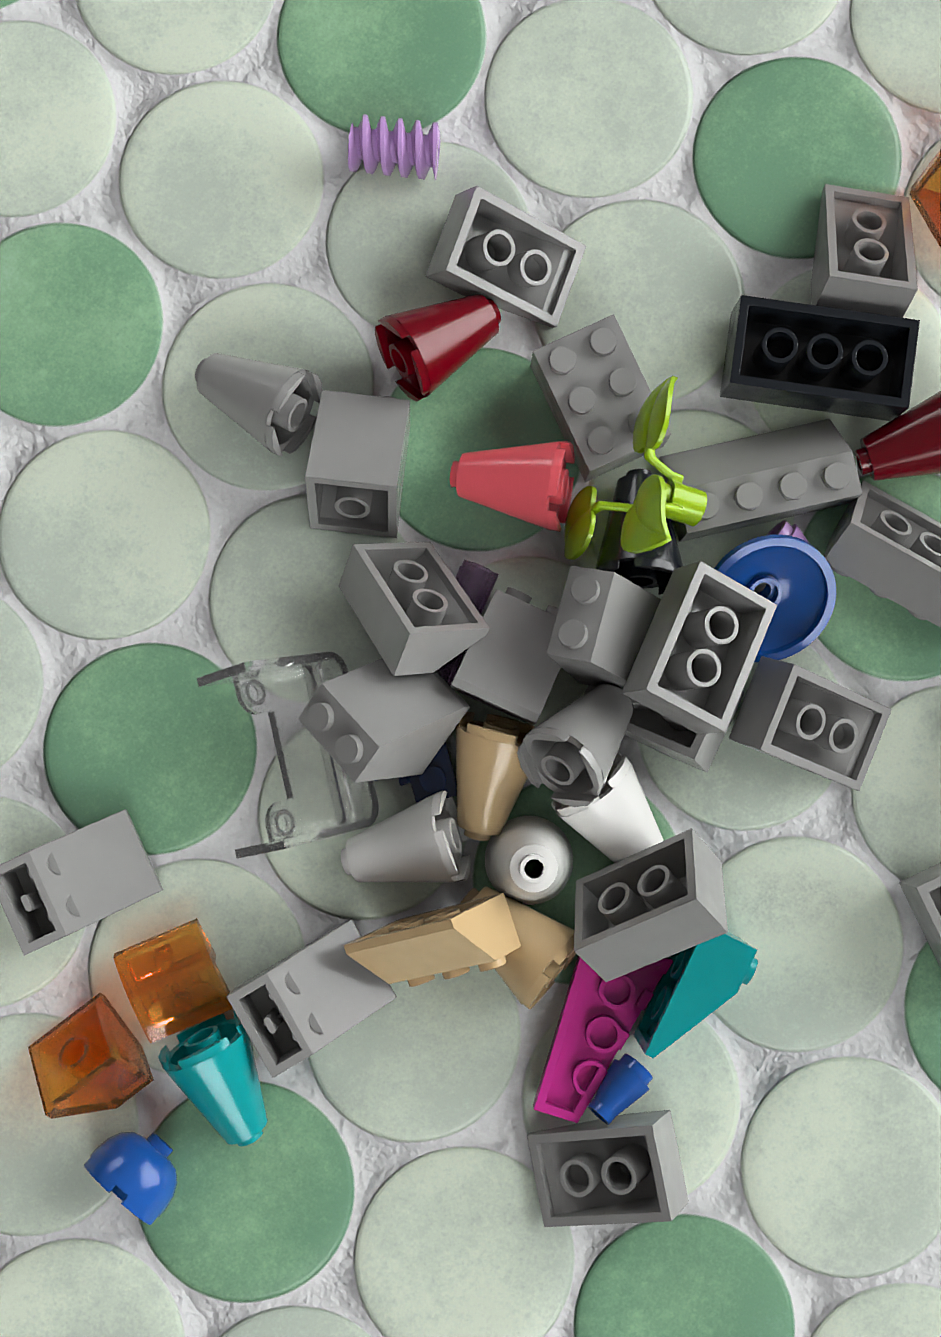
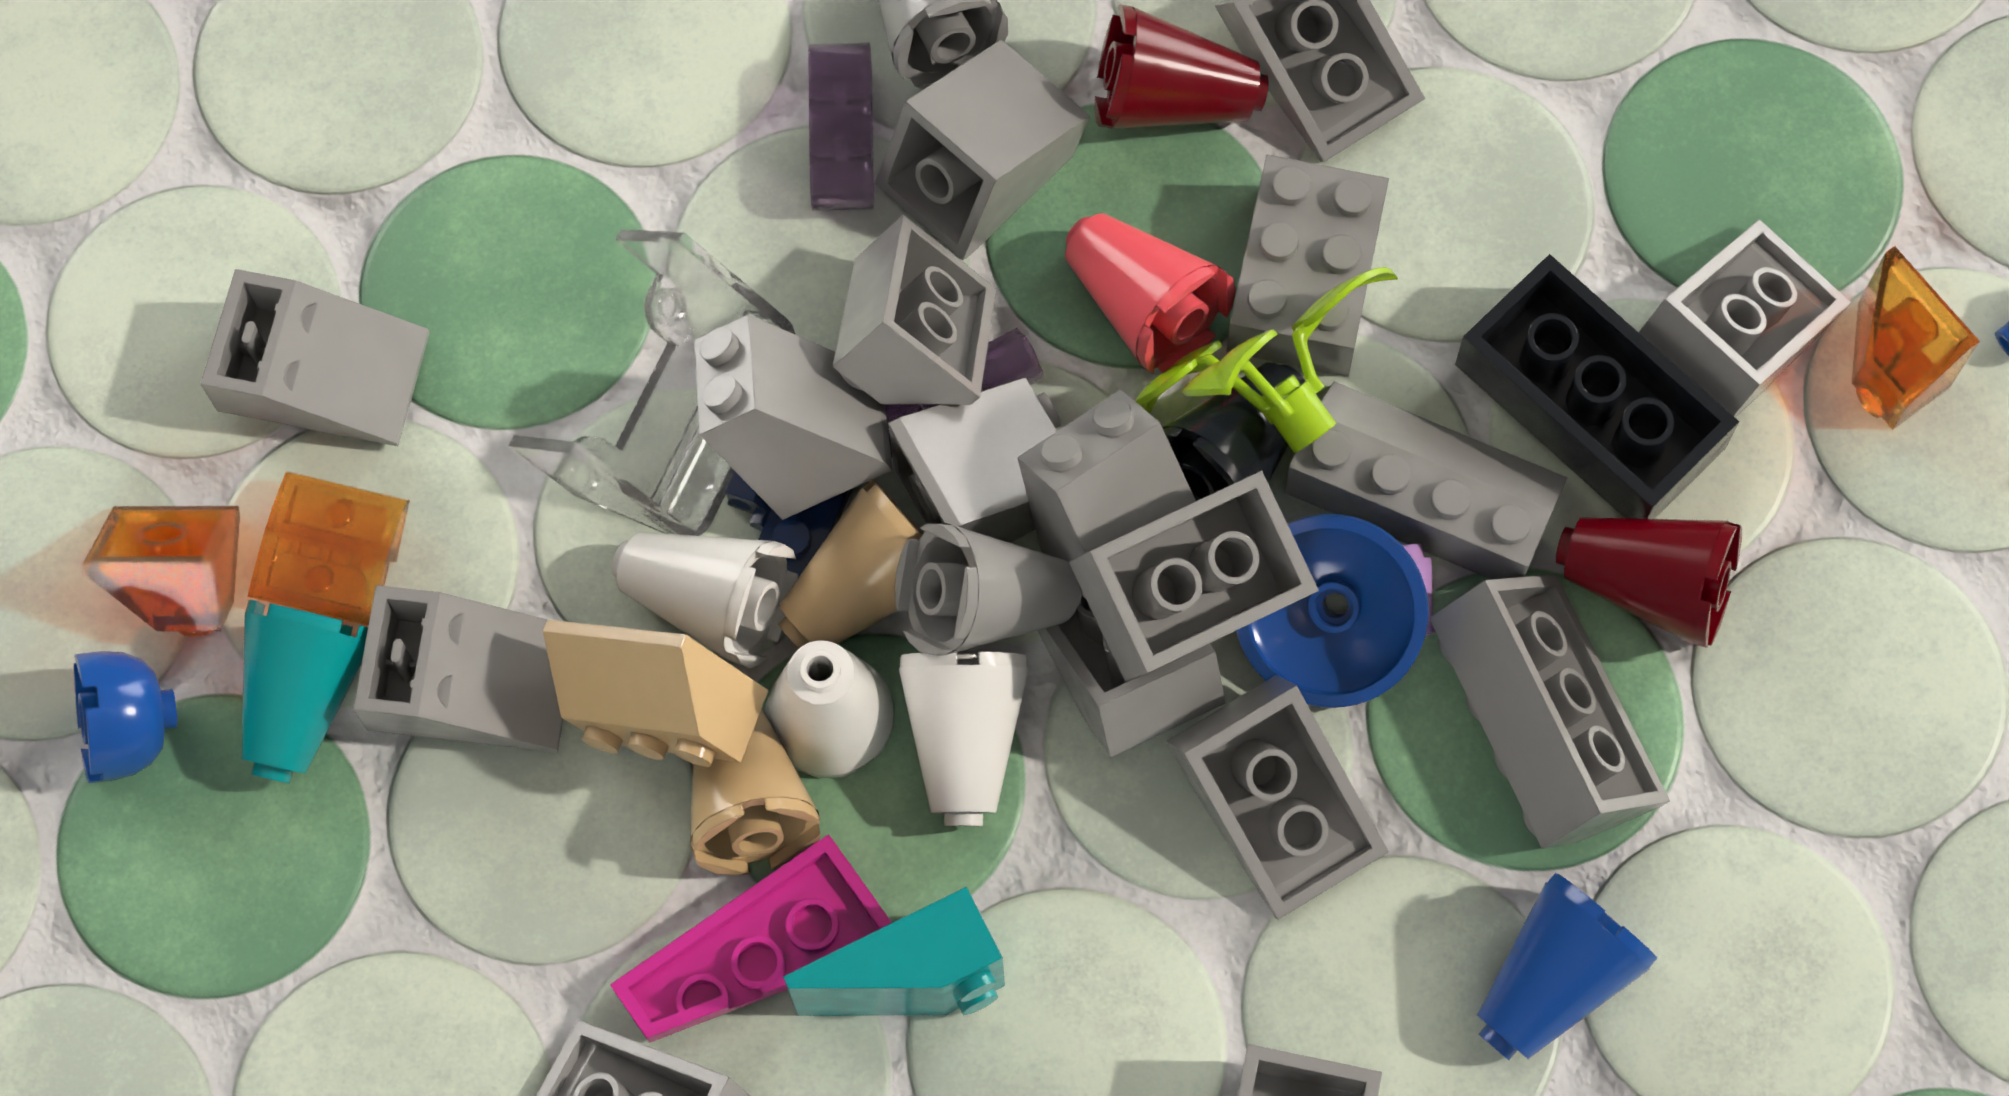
camera: 40 degrees right, 15 degrees down
light grey brick [574,828,728,982] -> none
blue cone [588,1053,653,1125] -> none
none -> clear purple beam [808,42,874,211]

